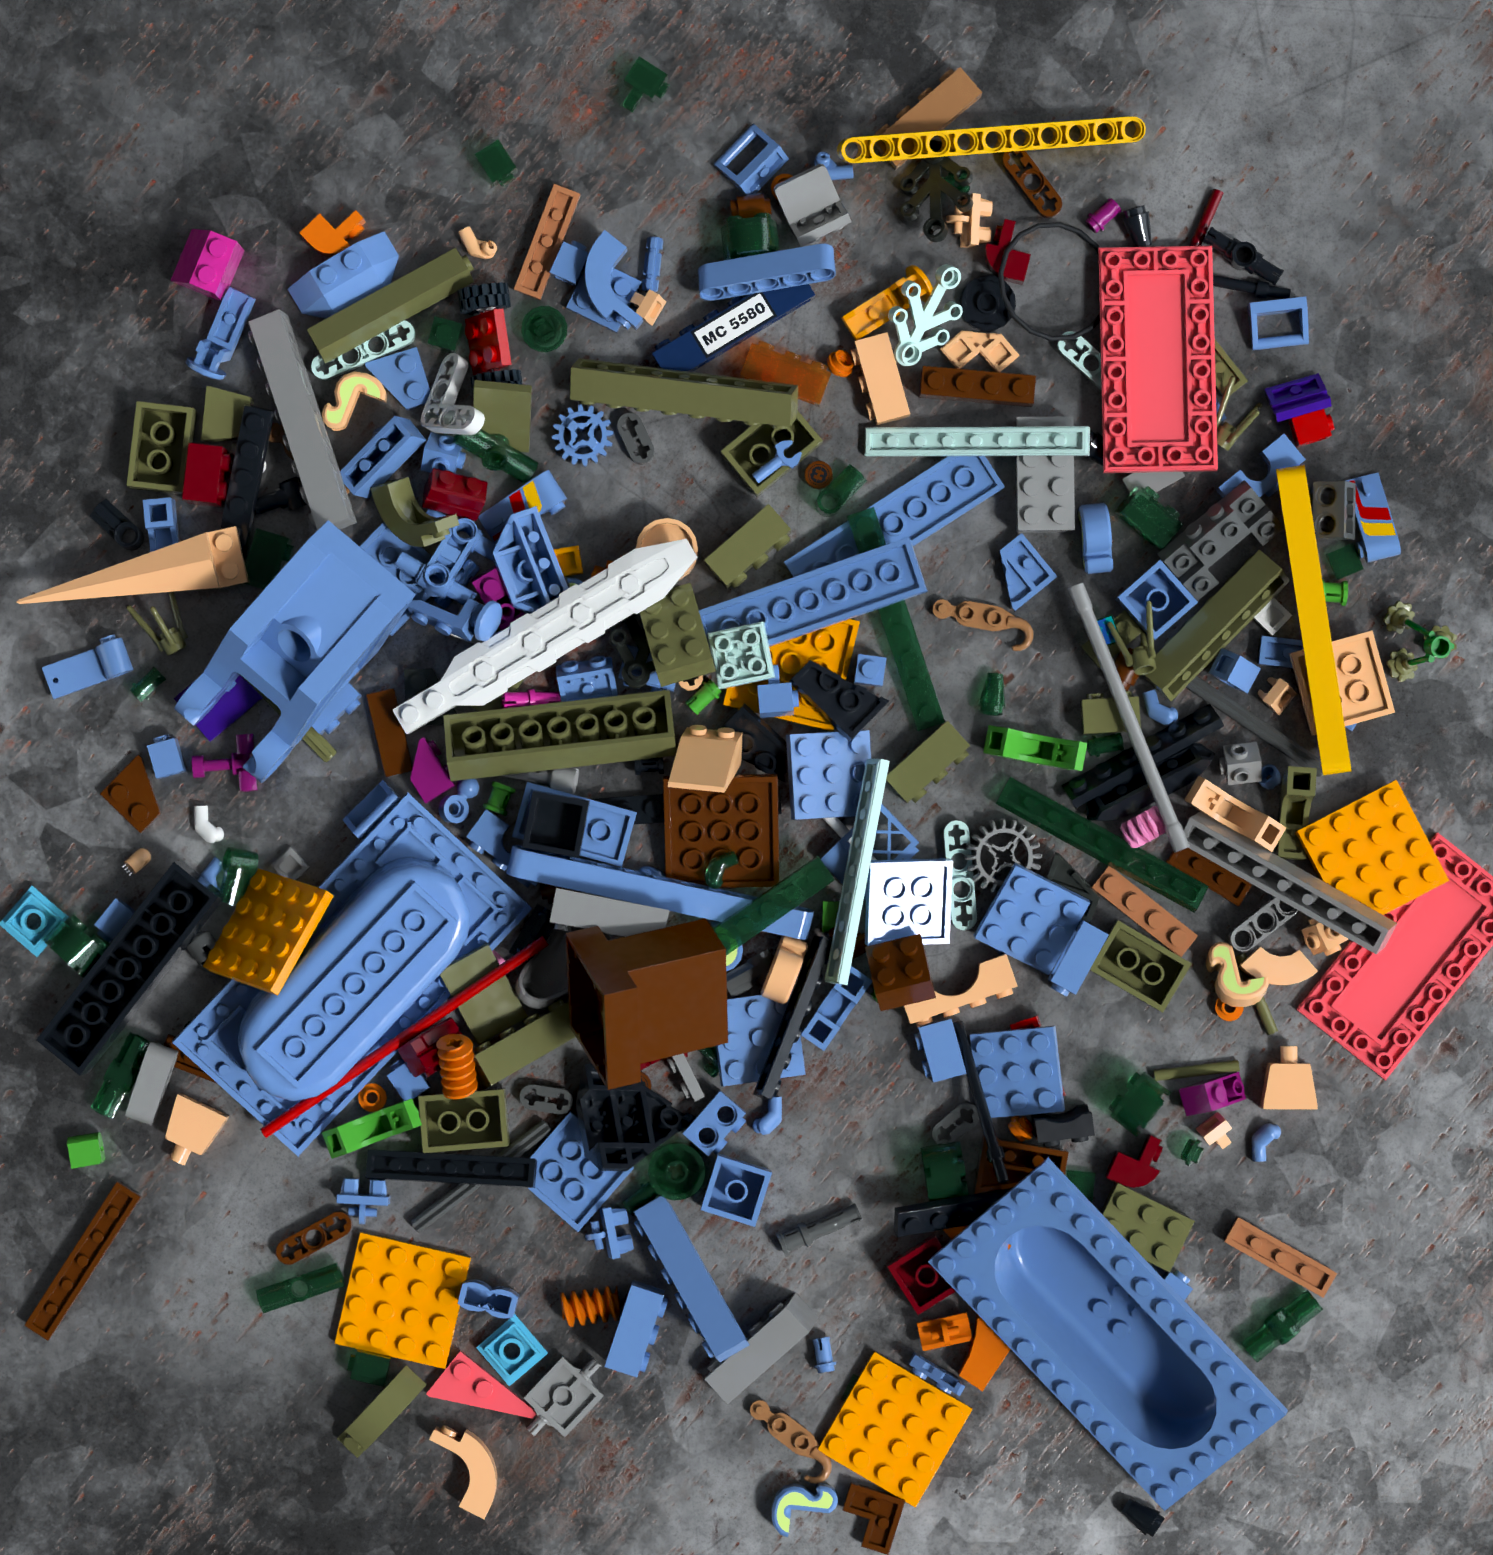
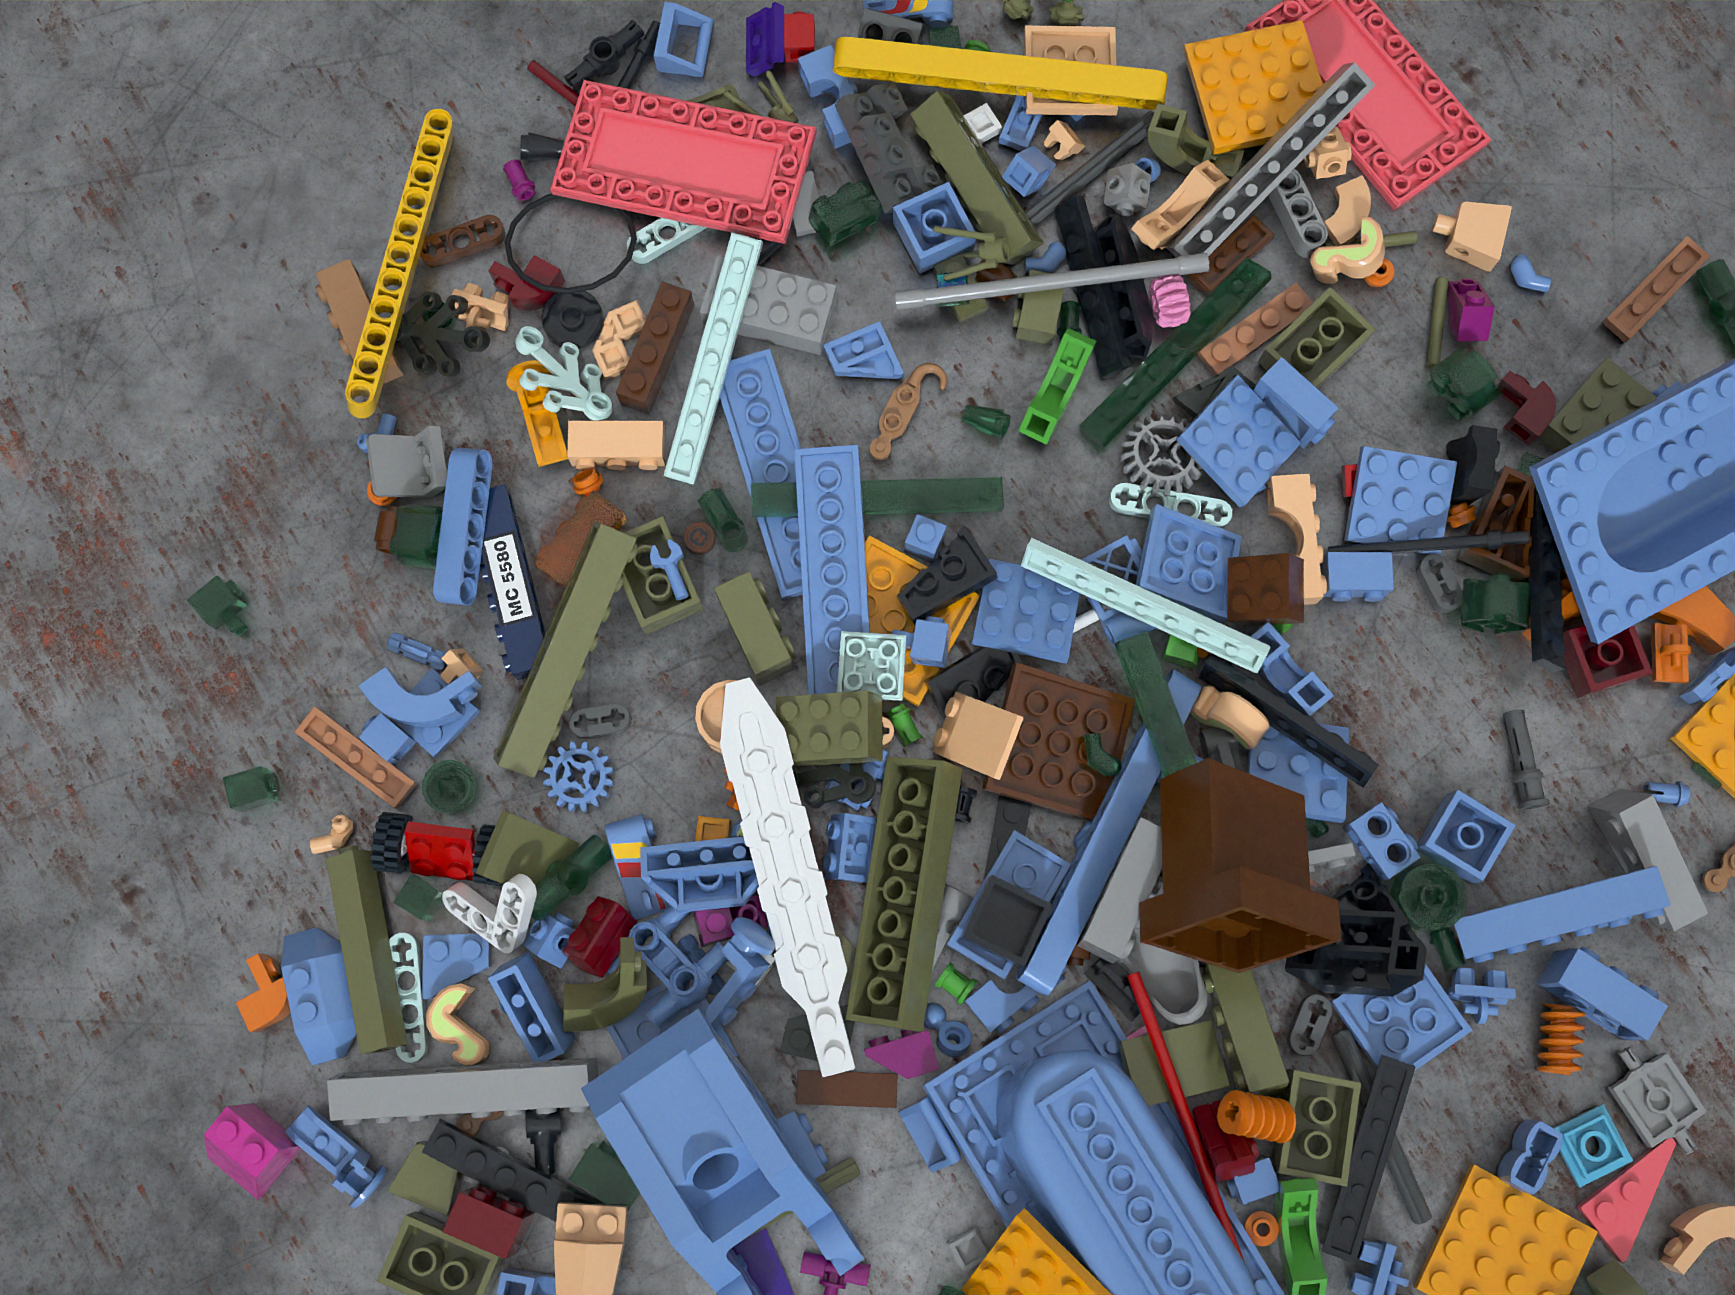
camera: 75 degrees left, 10 degrees down
dark pink pin [501,689,561,709] -> none
medium blue tile [714,124,789,195] -> none
medium blue arm [753,1096,782,1135] -> none
olive brick [886,720,970,803] -> none
medium blue animal [1078,503,1113,574] -> none
clear green plate [1180,1139,1205,1167] -> none
light nougat tile [1196,1112,1232,1149] -> none

